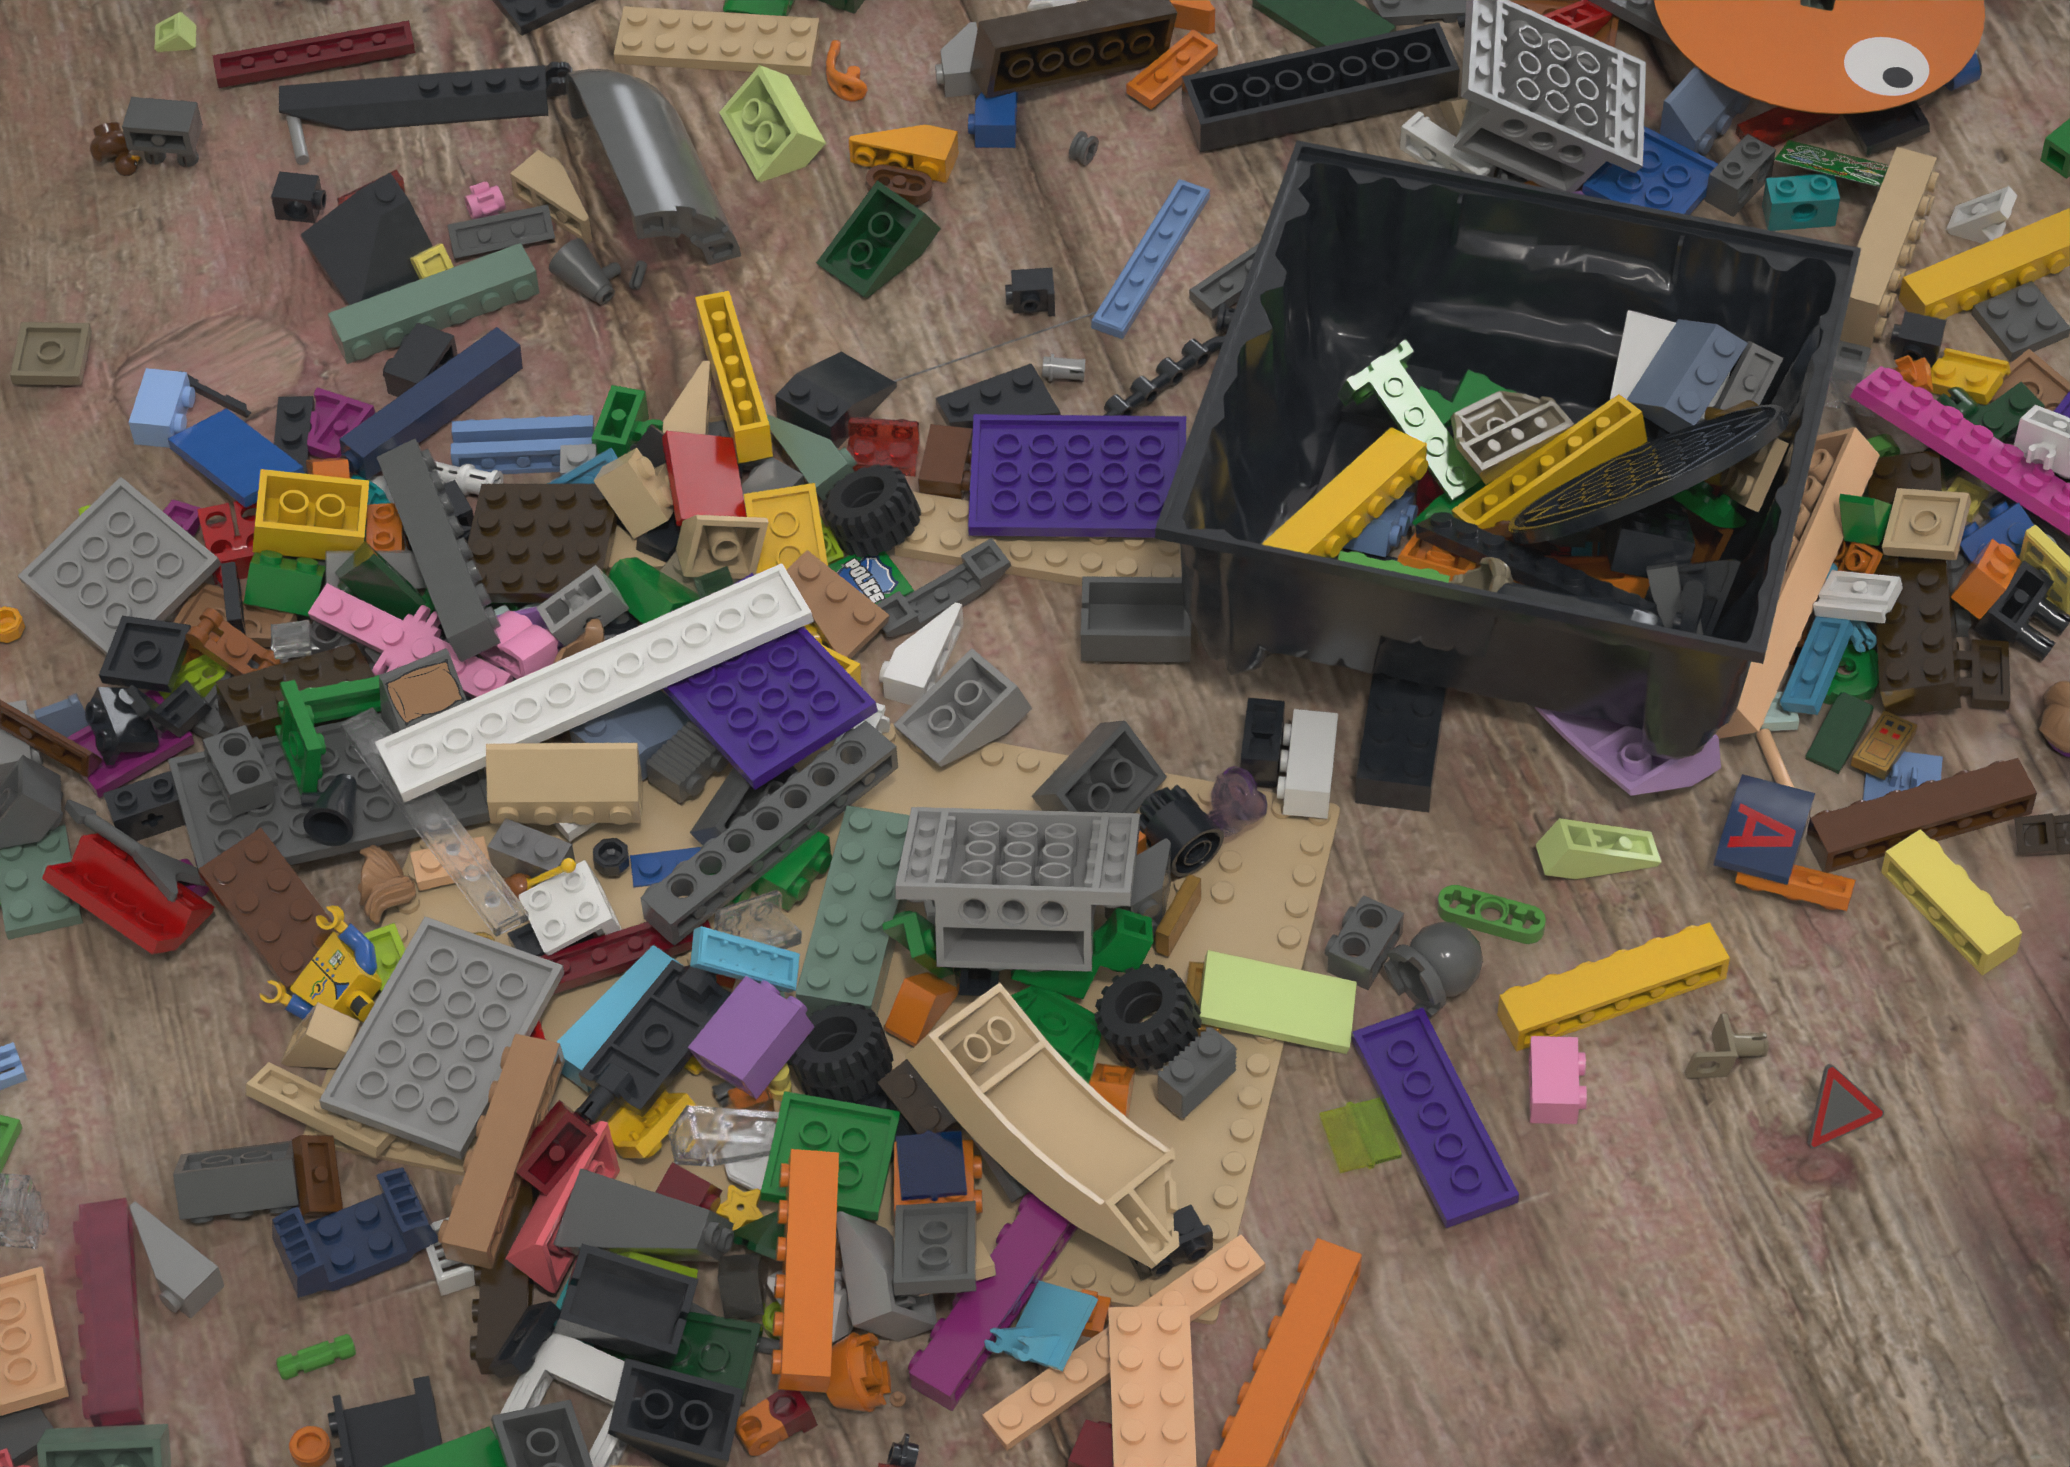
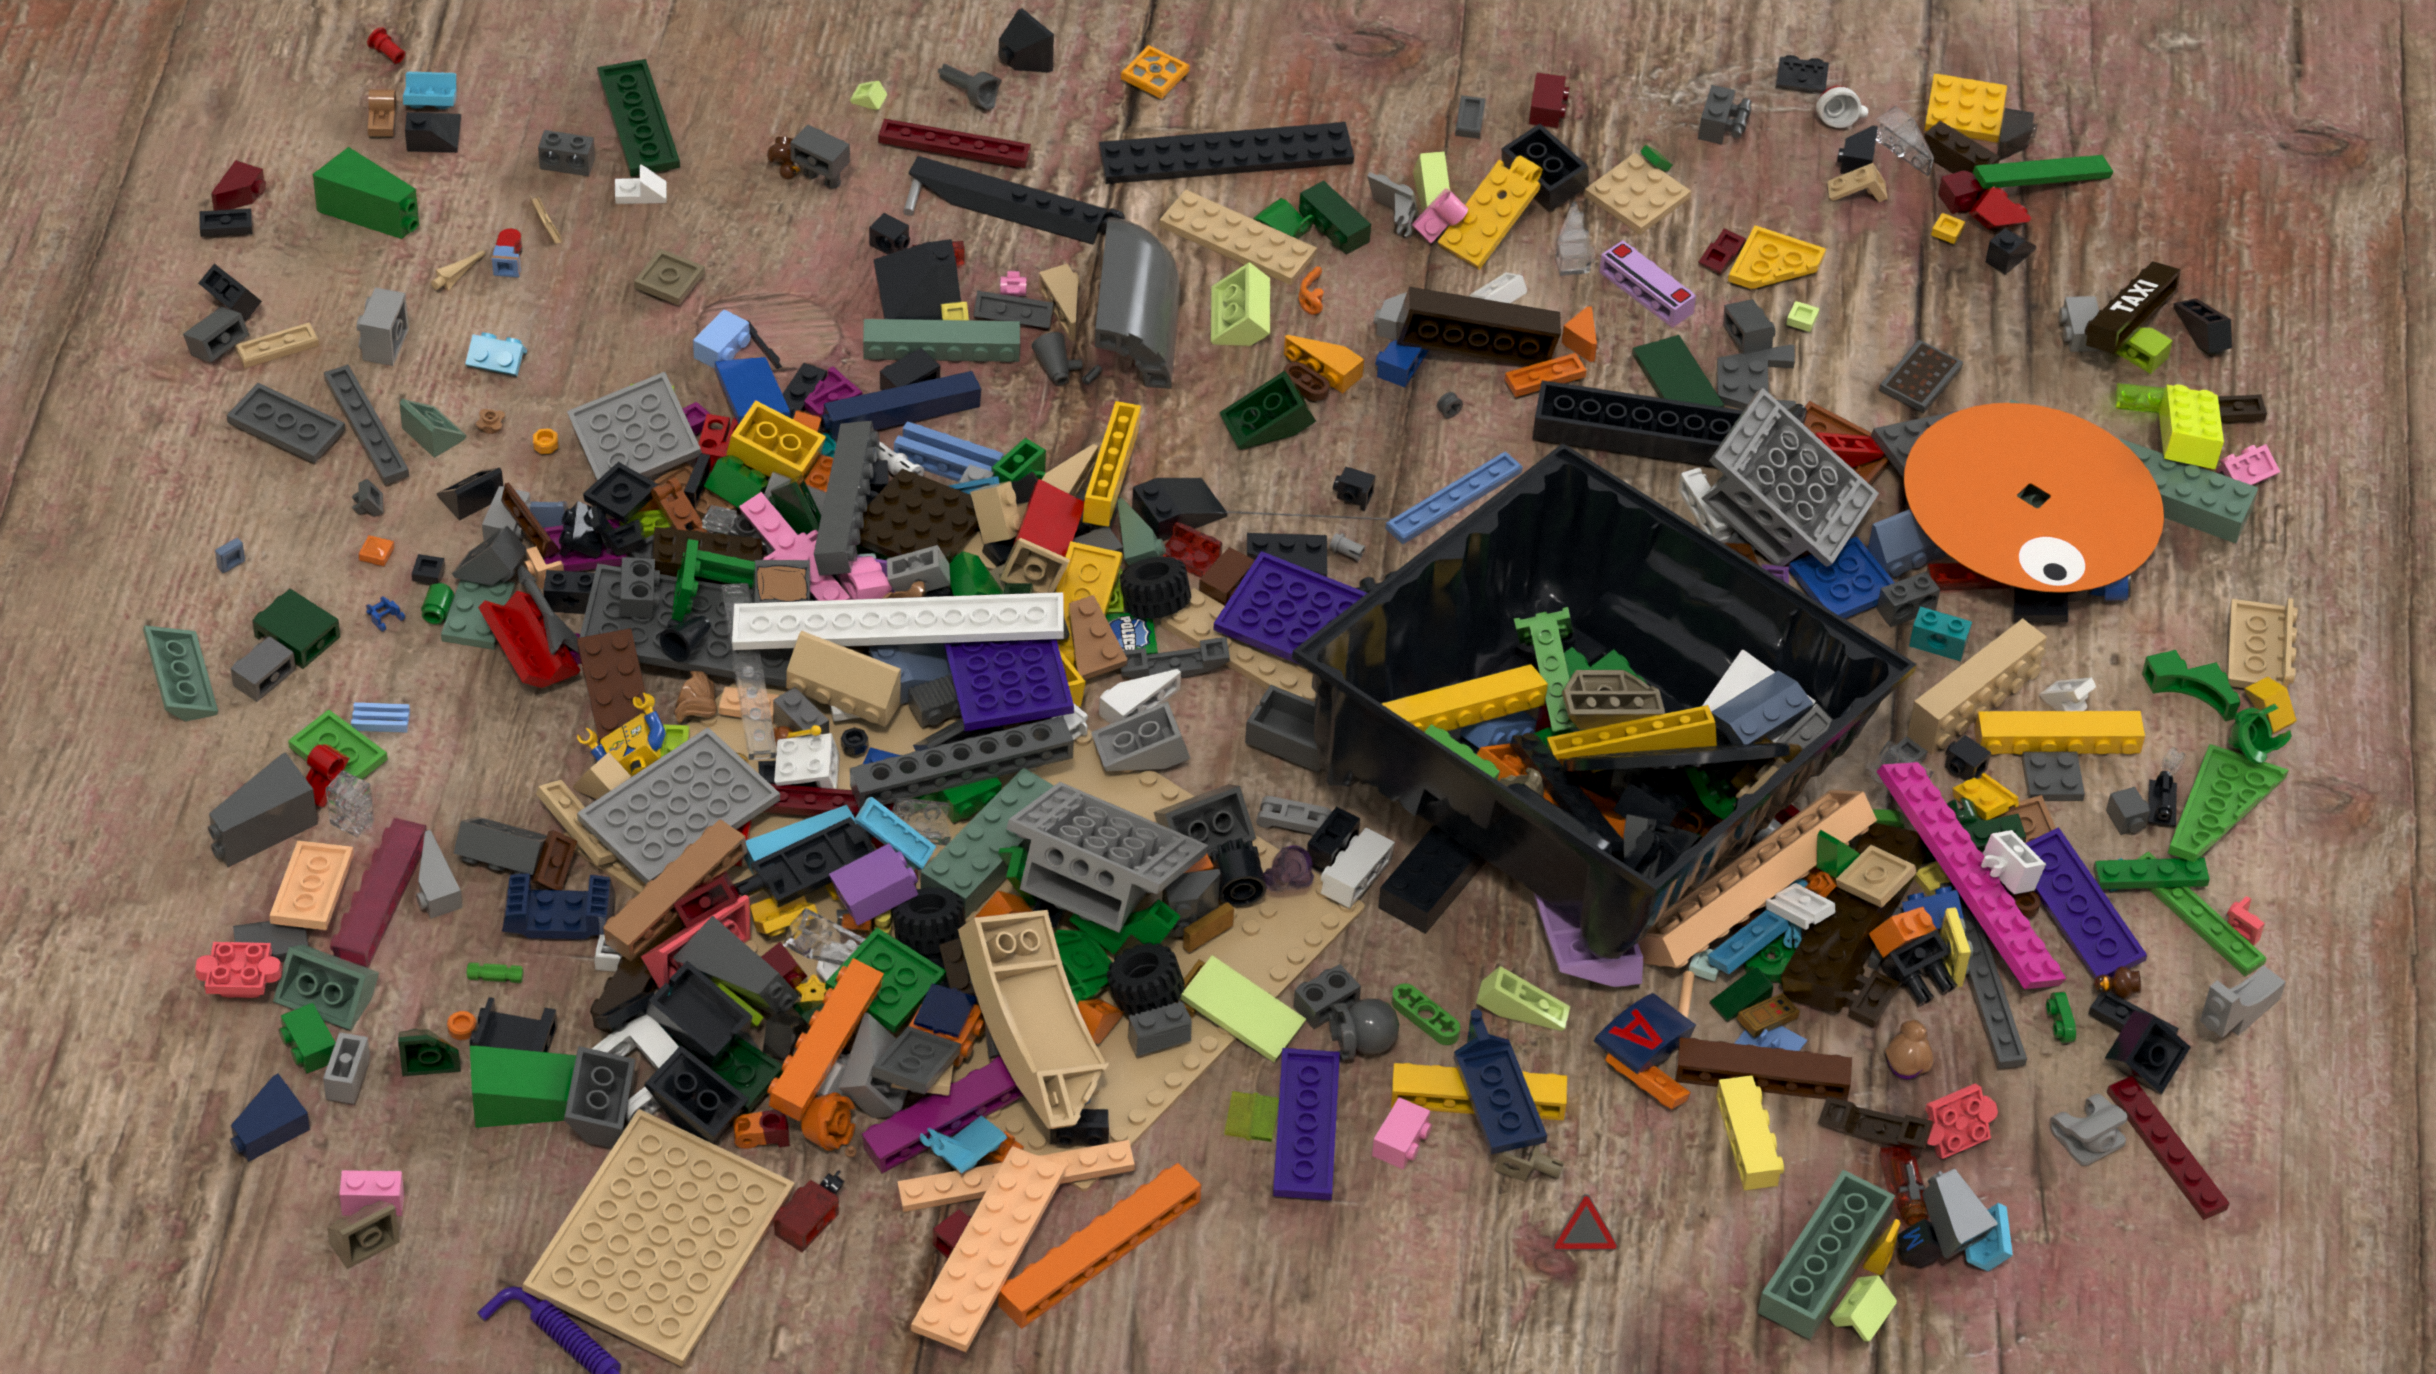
camera: 20 degrees right, 5 degrees down
green sticker [1774,140,1889,187] -> none
orange tile [1893,355,1933,393] -> none
none -> light nougat bracket [524,546,564,589]
none -> light grey plate [1256,796,1332,836]
none -> dark blue hinge [1453,1009,1547,1154]

